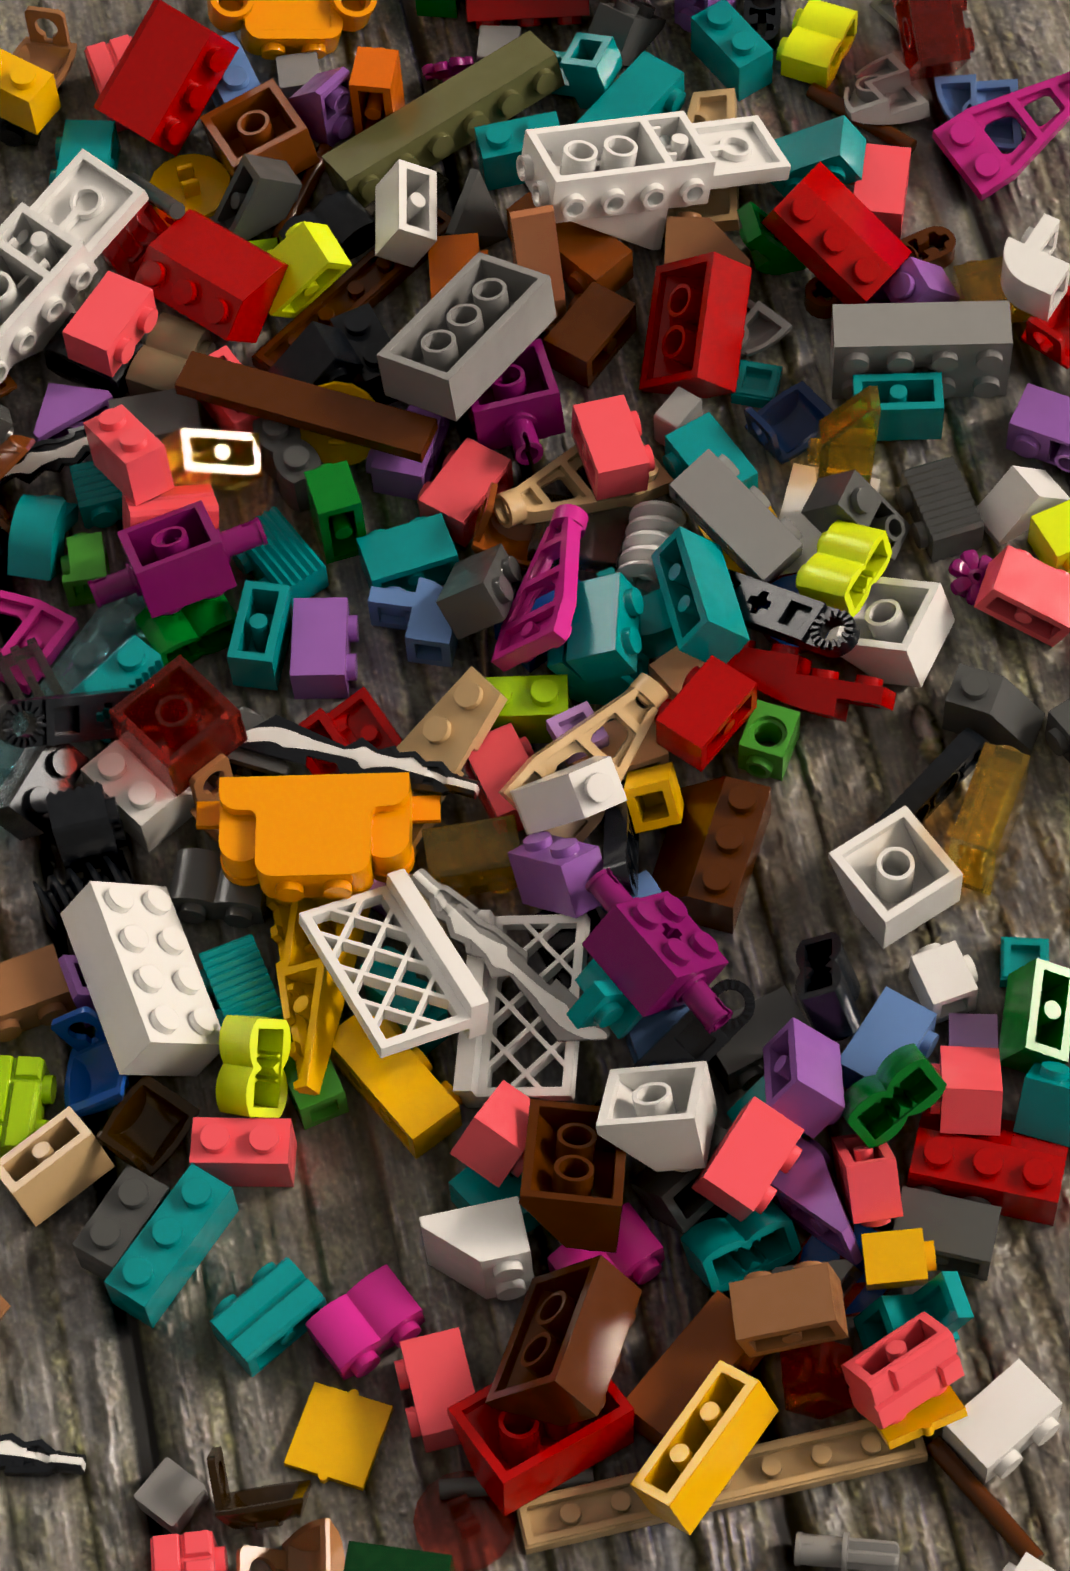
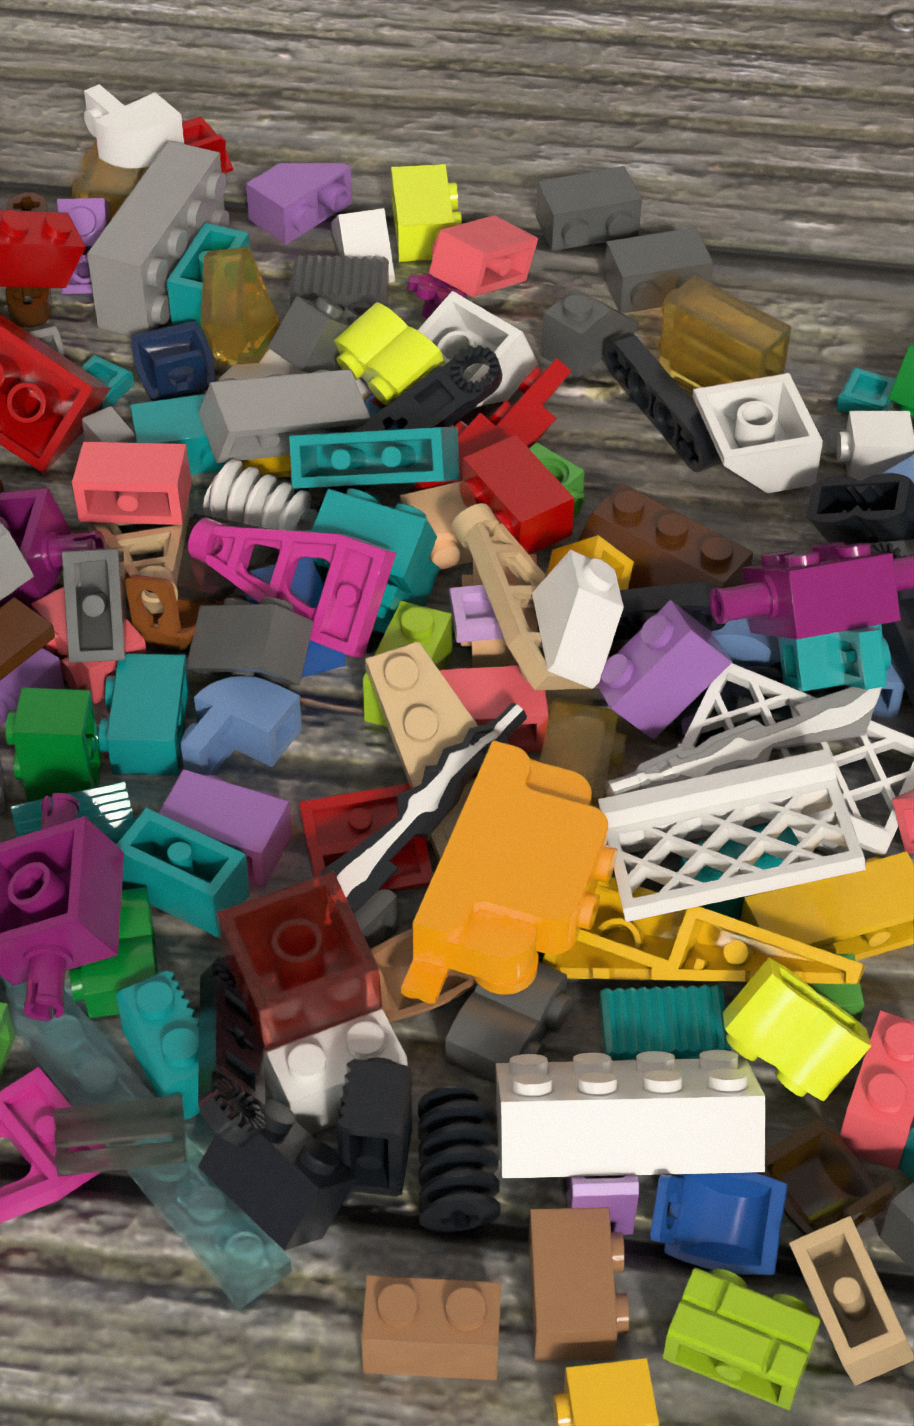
camera: 75 degrees left, 10 degrees down
none -> dark grey slope [62,547,127,663]

